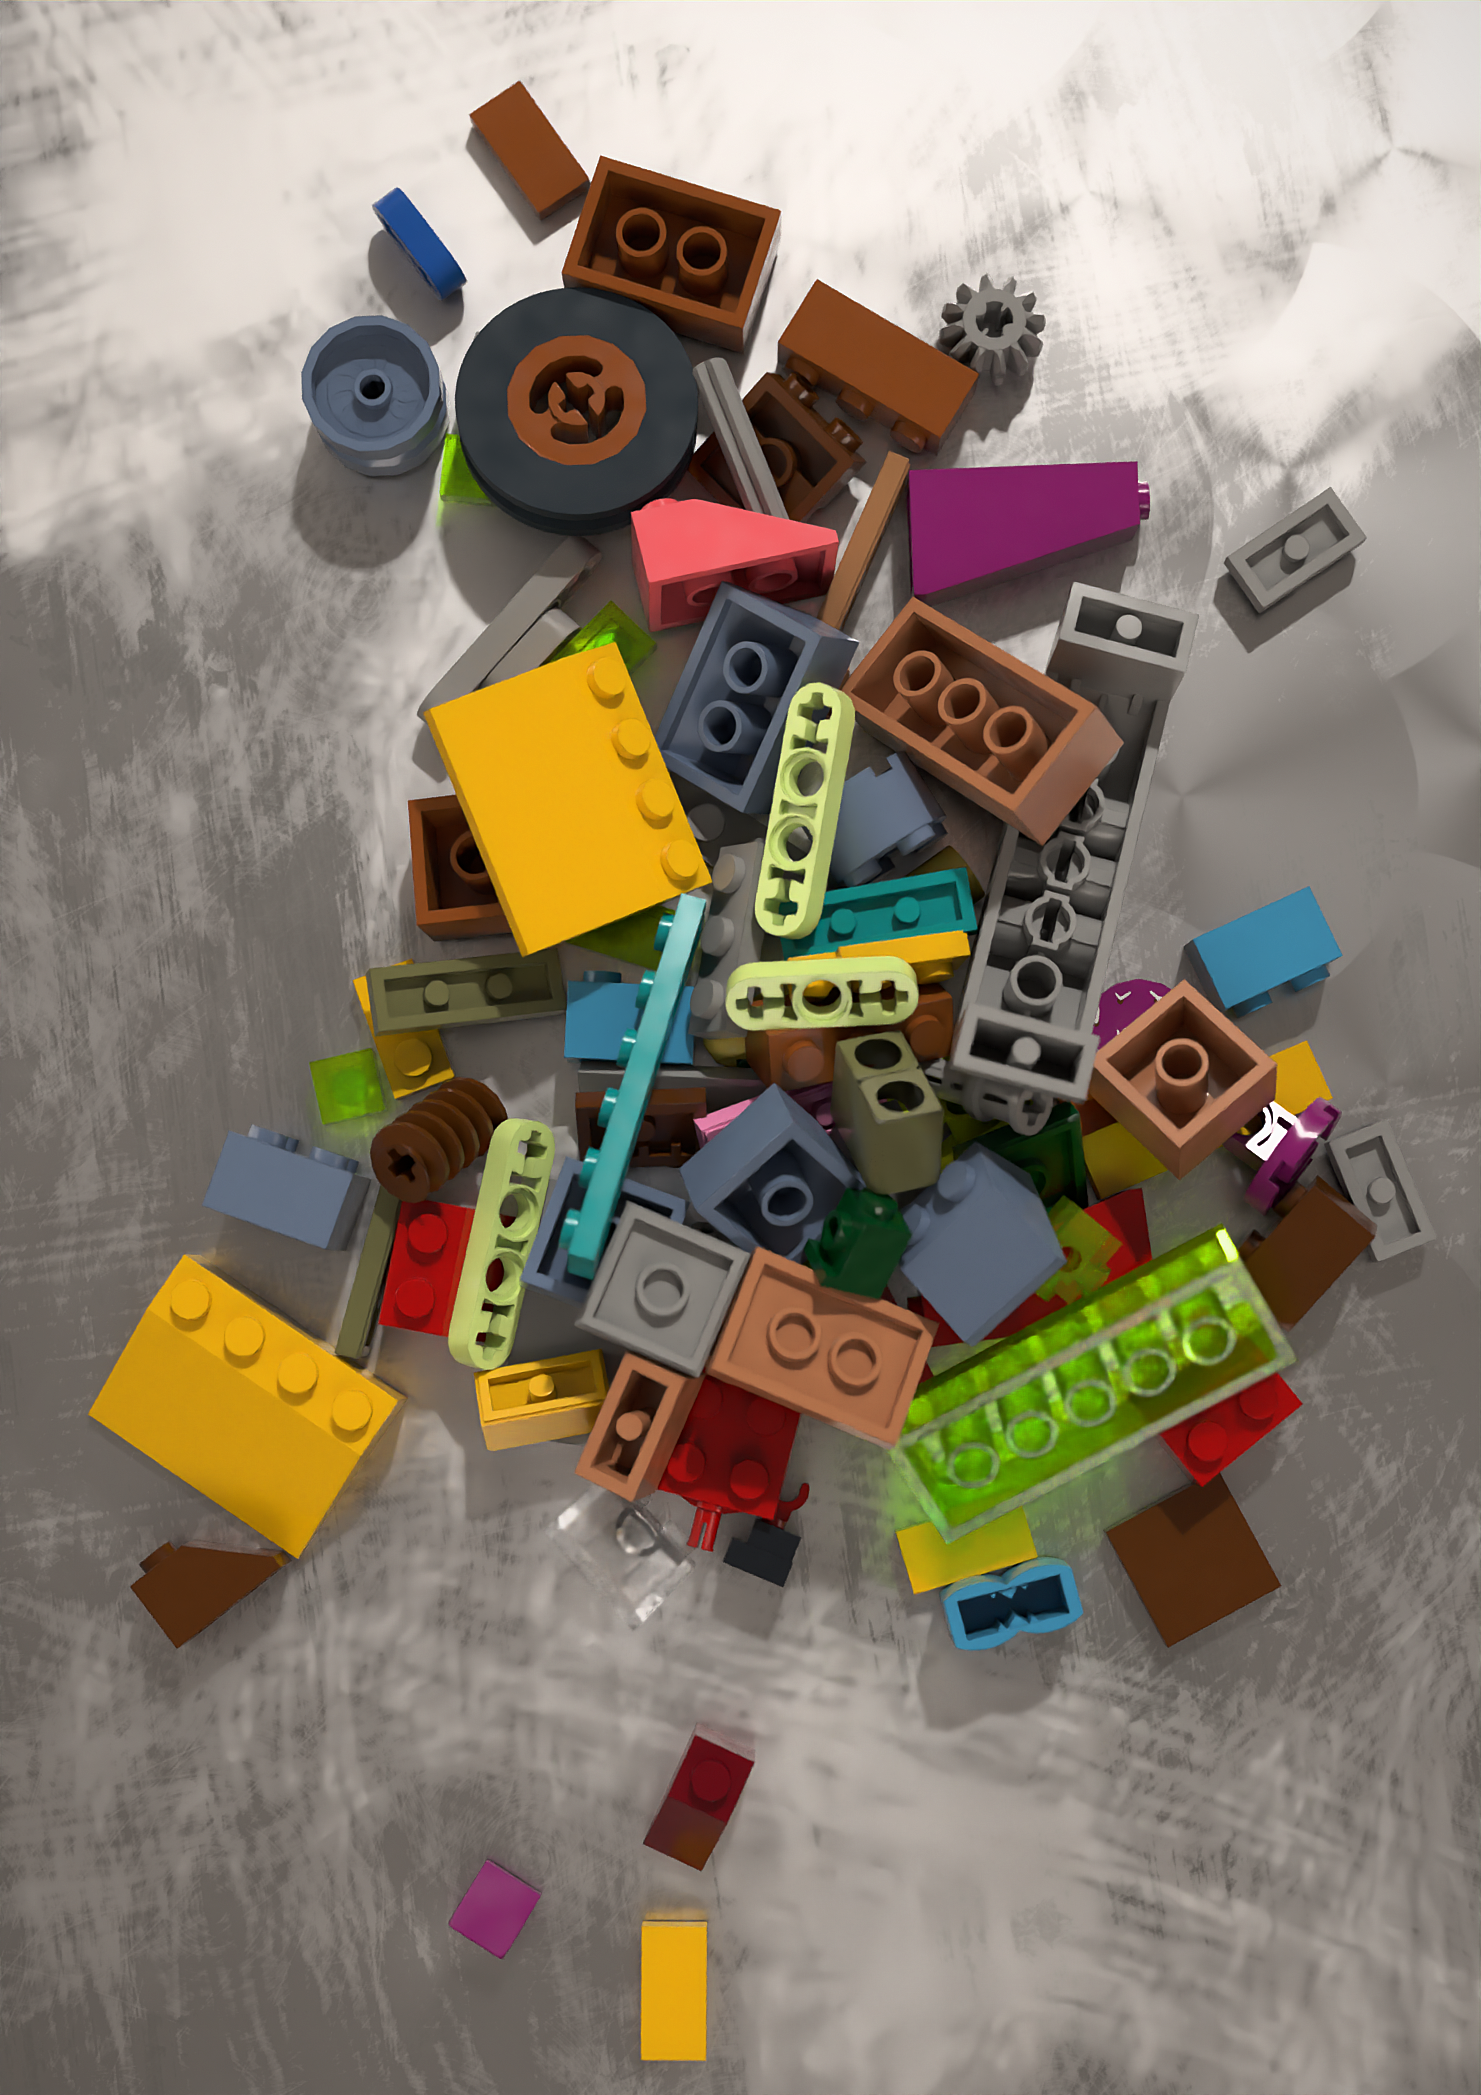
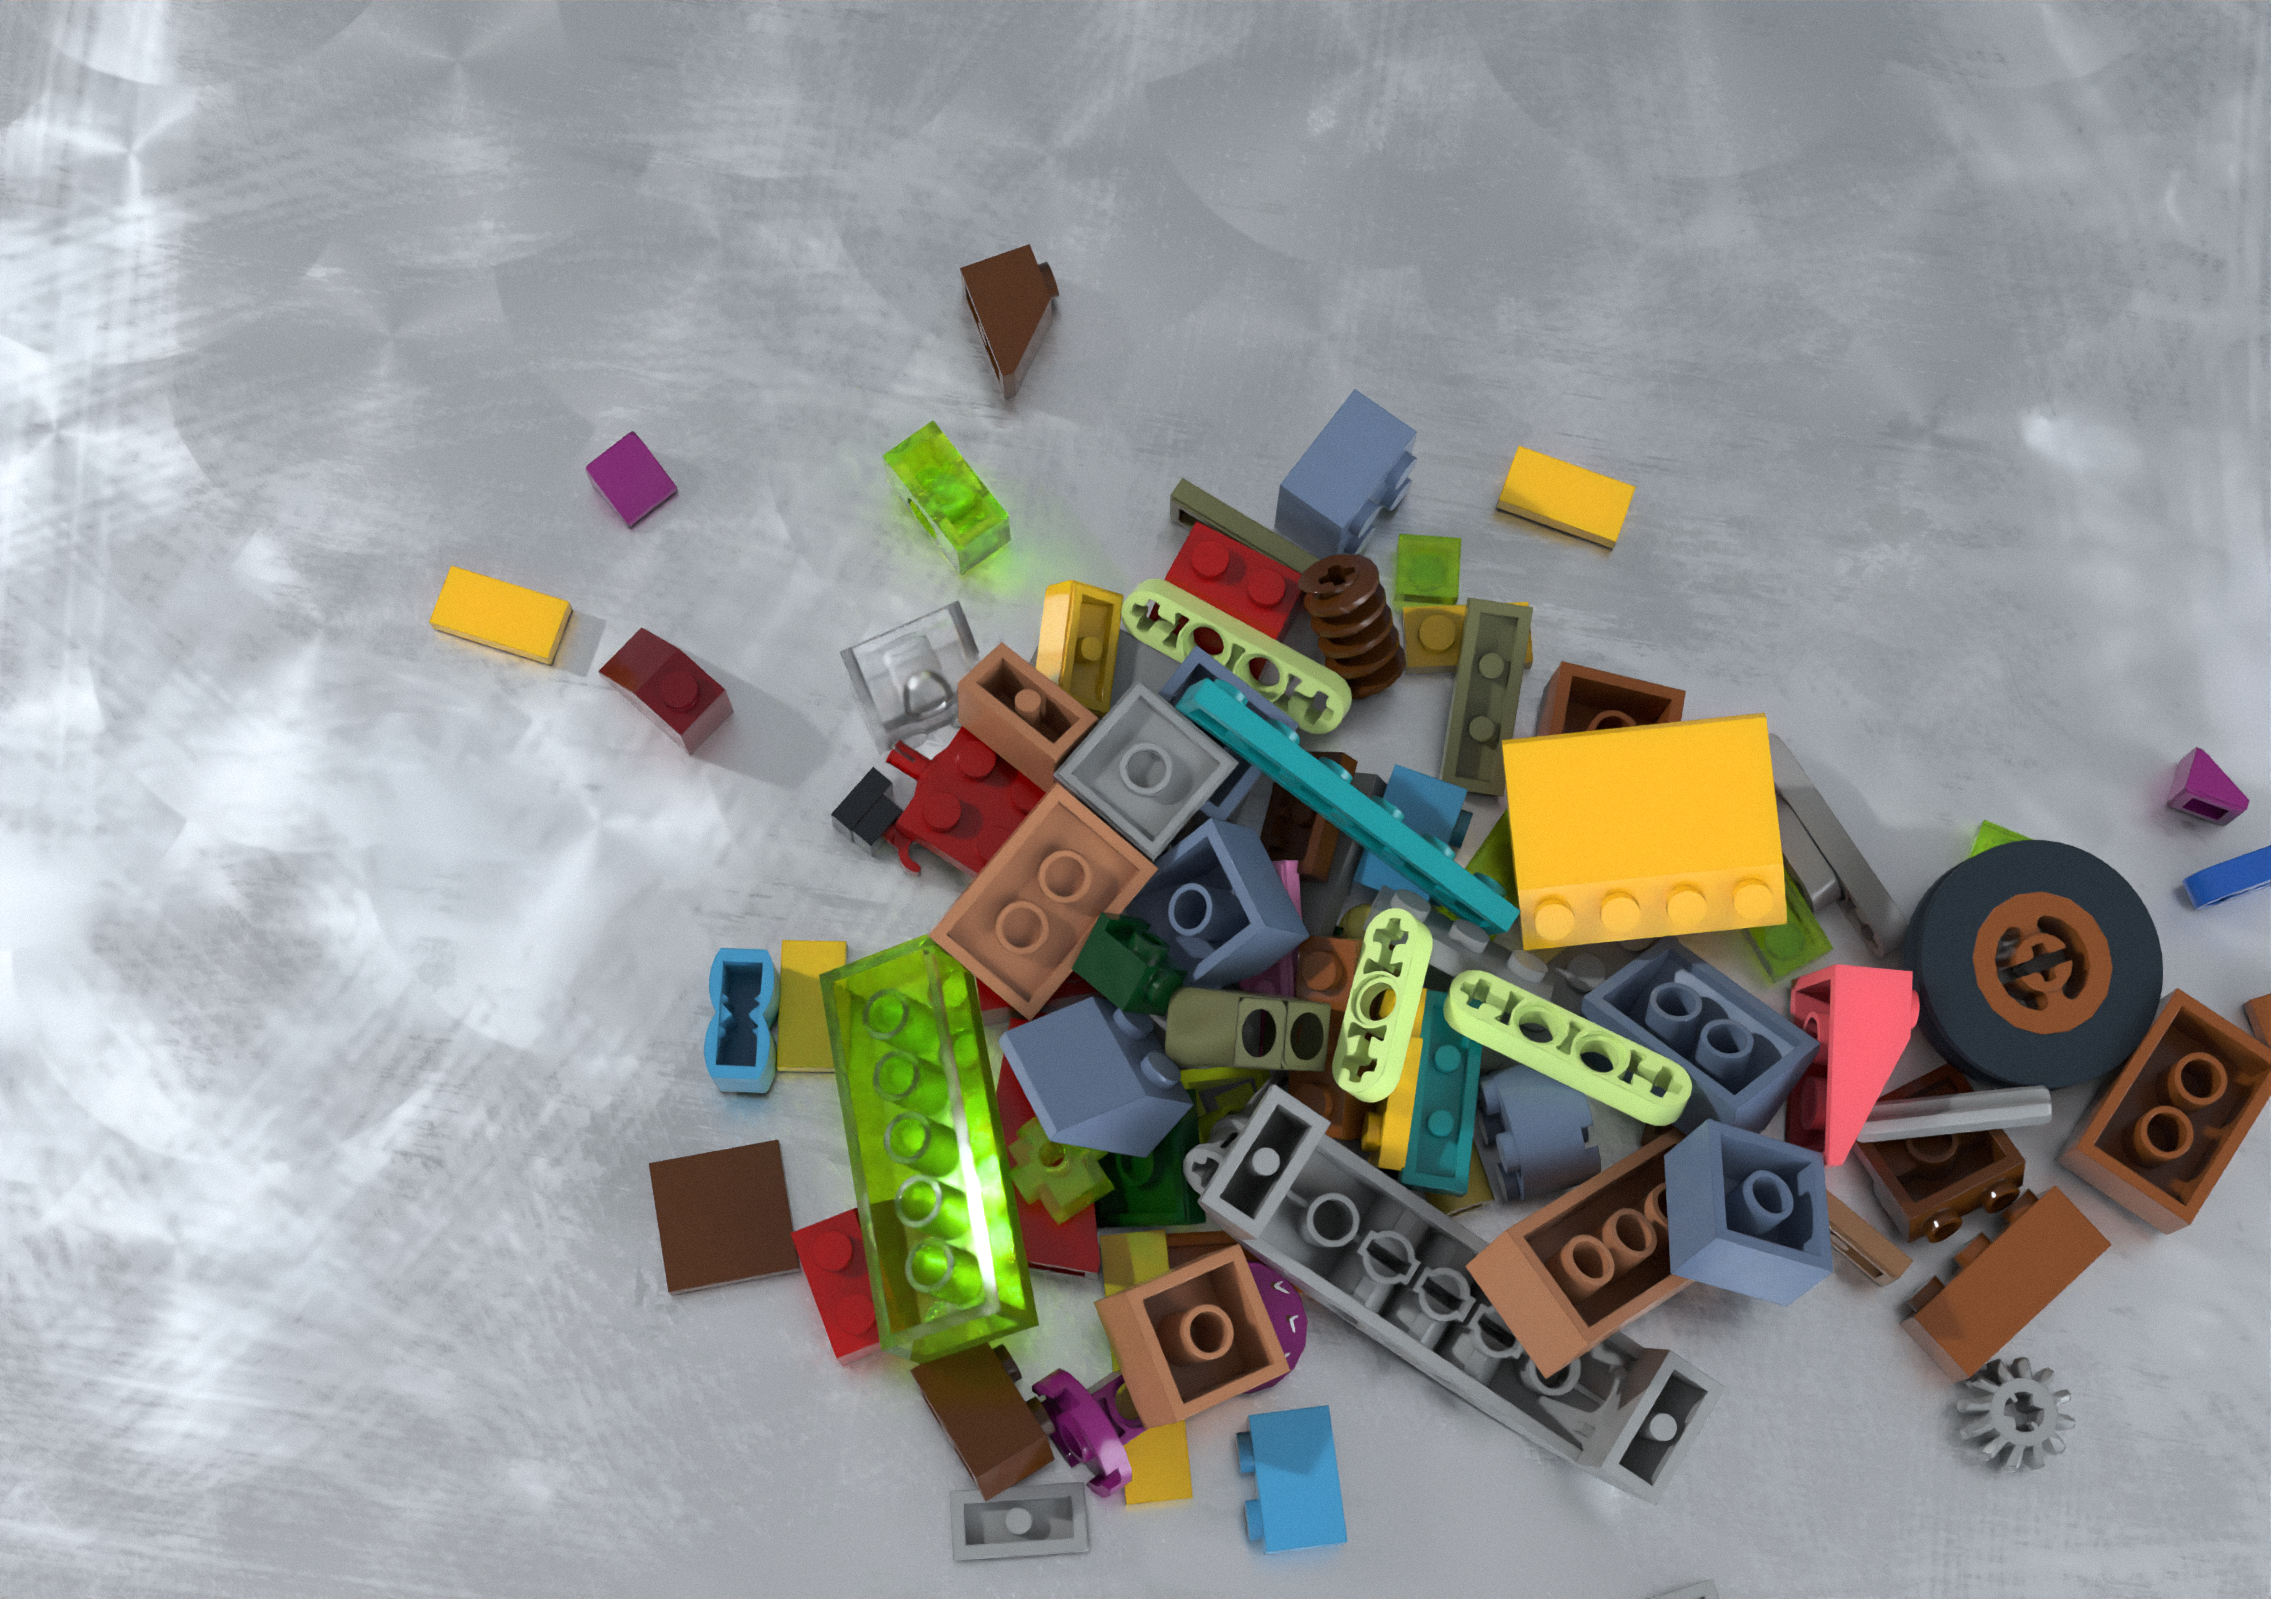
camera: 100 degrees right, 10 degrees down
yellow slope [88,1254,408,1559] -> none
sand blue wheel [301,315,450,476] -> none
magenta slope [906,461,1150,607] -> none
none -> clear neon green brick [882,420,1011,575]
none -> yellow tile [1496,446,1636,549]
none -> sand blue brick [1664,1119,1833,1307]
none -> magenta slope [2166,747,2250,826]

